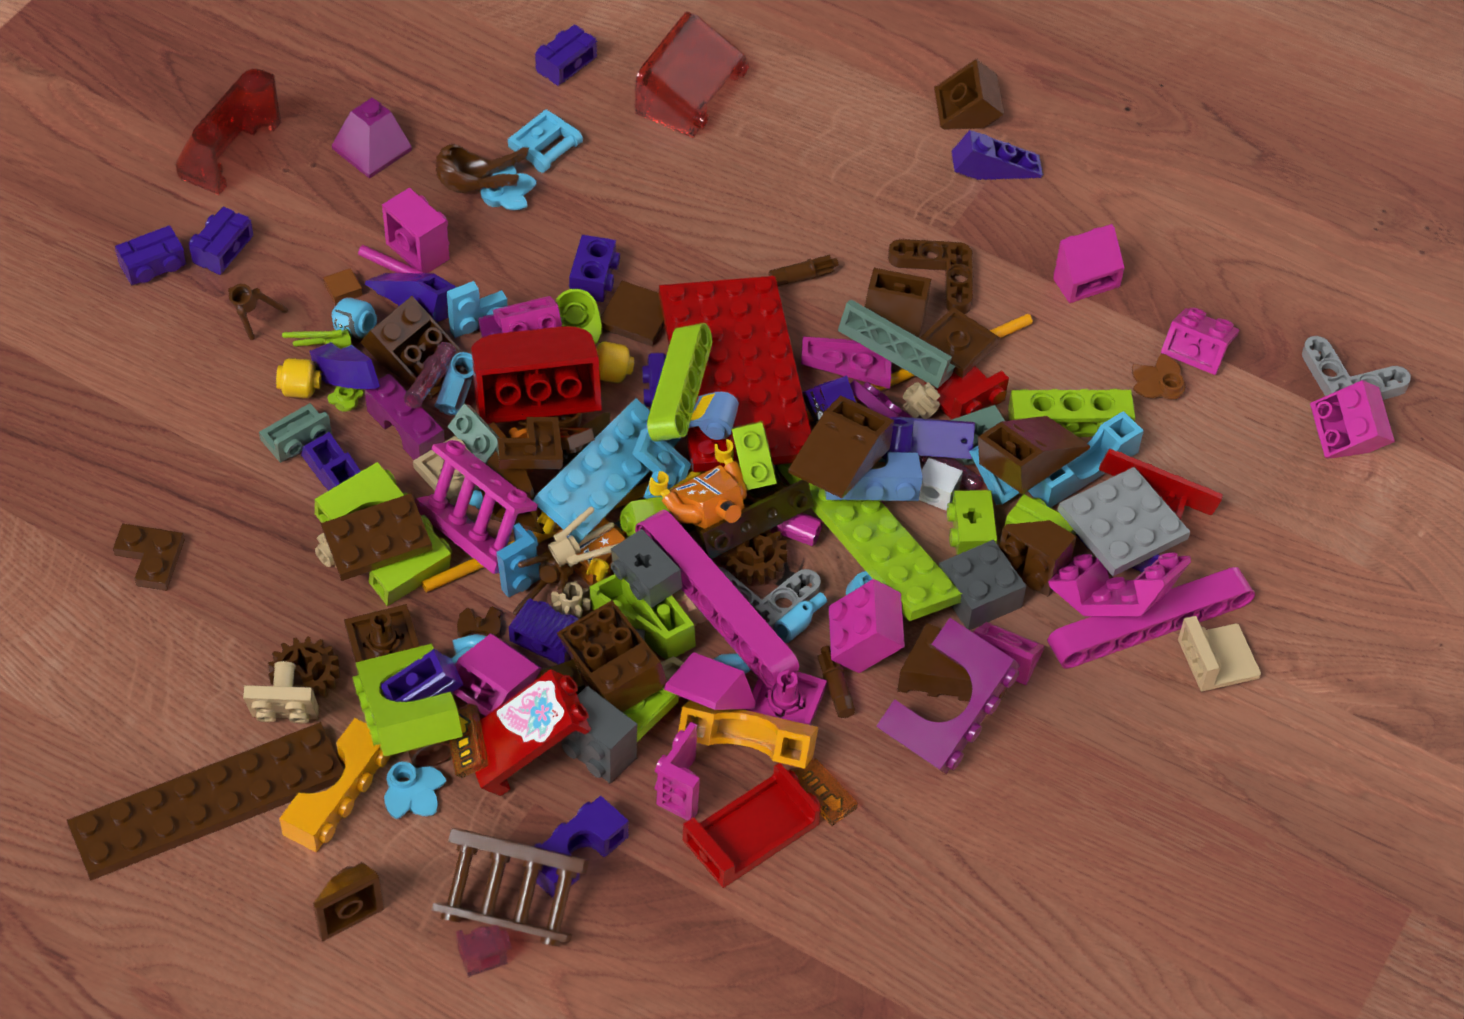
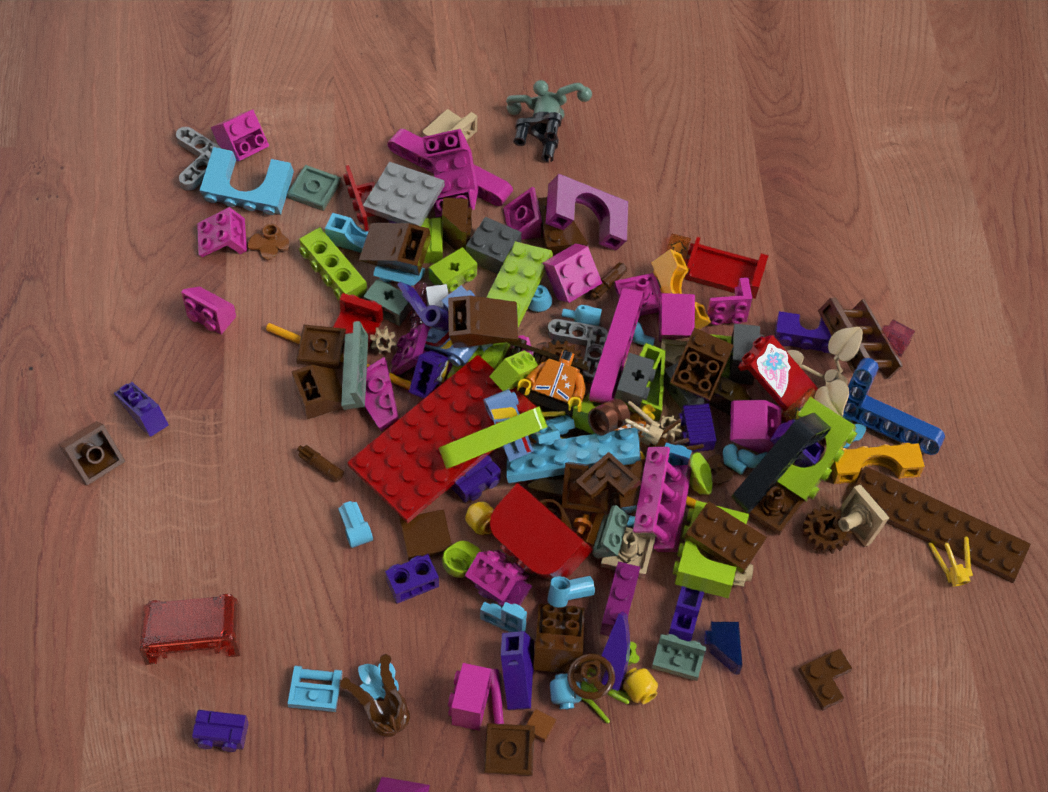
camera: 125 degrees left, 5 degrees up
reddish brown plant [228,284,288,340] -> none
reddish brown slope [313,862,384,942] -> none
clear pink pin [403,342,456,408] -> none
reddish brown beam [888,239,973,314] -> none
none -> medium azure arch [200,147,294,215]
none -> sand green tile [287,165,341,211]
none -> medium azure piece [338,501,373,548]
none -> reddish brown tile [484,723,535,776]
none -> wheel [506,80,592,163]
none -> reddish brown piece [567,654,615,700]
none -> copper wheel [588,399,630,436]
none -> lime cap [690,453,713,494]
none -> clear blue slope [705,622,743,675]
none -> black beam [731,413,831,513]
none -> tan plant [787,327,863,417]
none -> blue beam [843,358,945,455]
none -> yellow plant [929,537,973,587]

